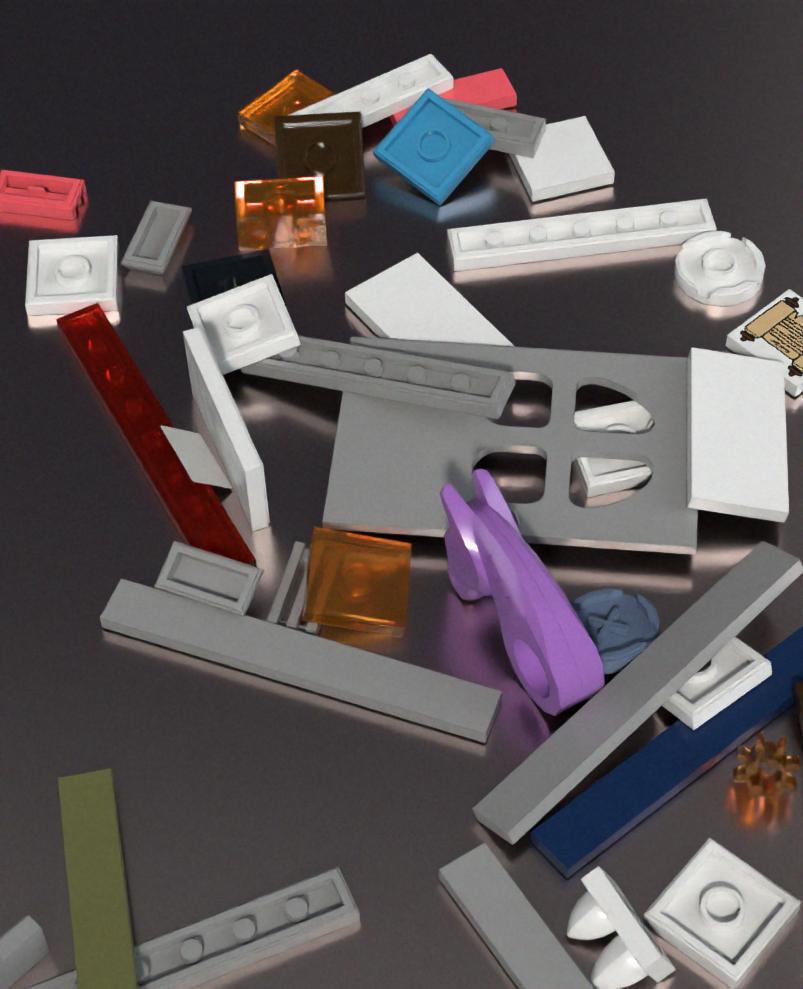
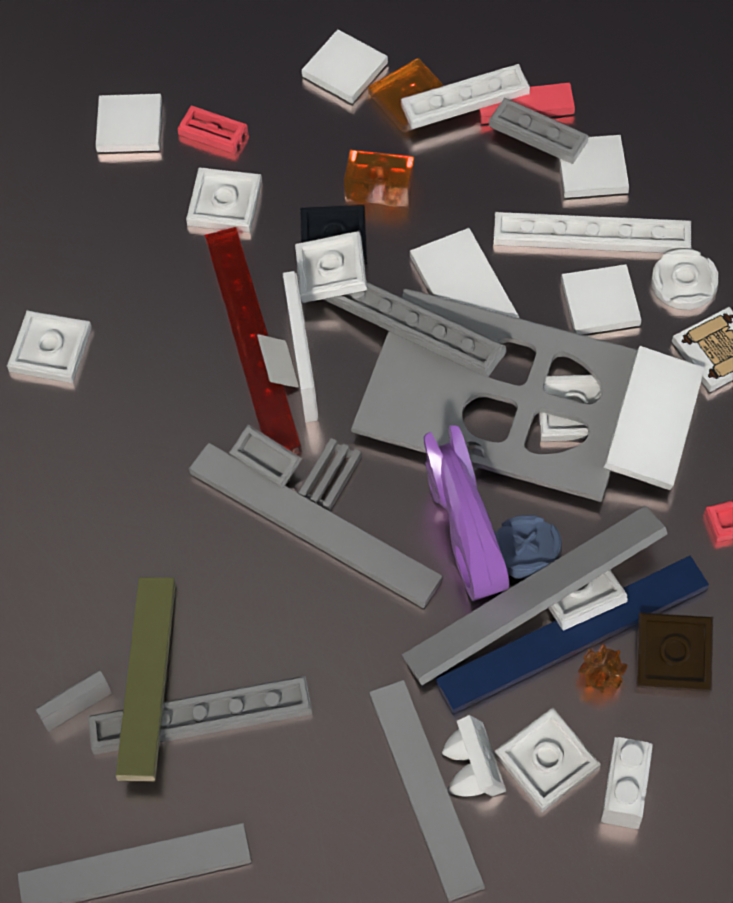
camera: 15 degrees right, 10 degrees up
light grey tile [121,200,192,275] -> none
dark brown tile [274,111,366,205] -> none
clear orange tile [302,526,412,638] -> none
dark azure tile [373,88,495,206] -> none
none -> white tile [302,30,388,104]
none -> white tile [561,264,641,335]

